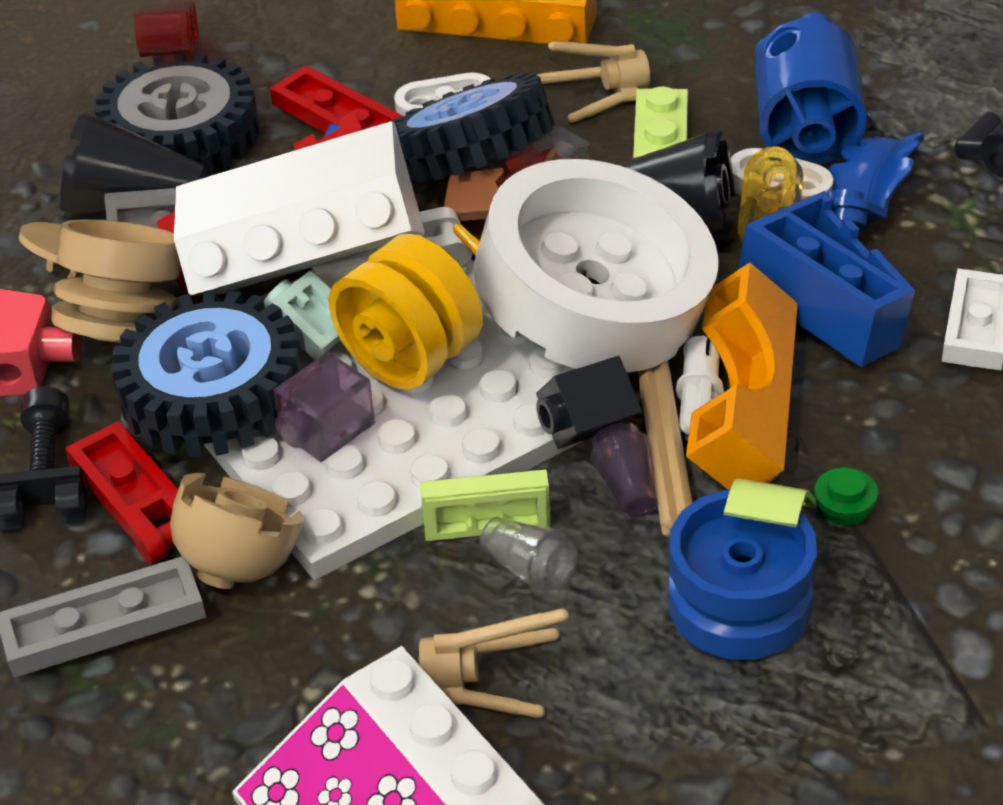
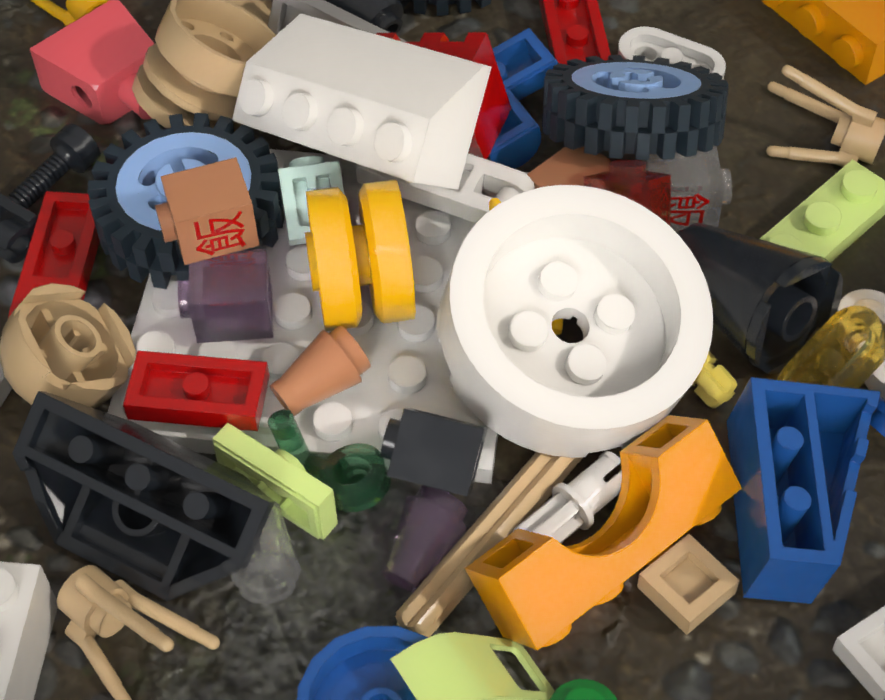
camera: 40 degrees right, 10 degrees up
none -> black wedge [12,391,275,601]
none -> red plate [123,350,270,431]
none -> nougat brick [155,157,260,265]
none -> clear green plate [268,409,391,512]
none -> nougat cone [269,325,371,417]
none -> tan plate [637,534,740,635]

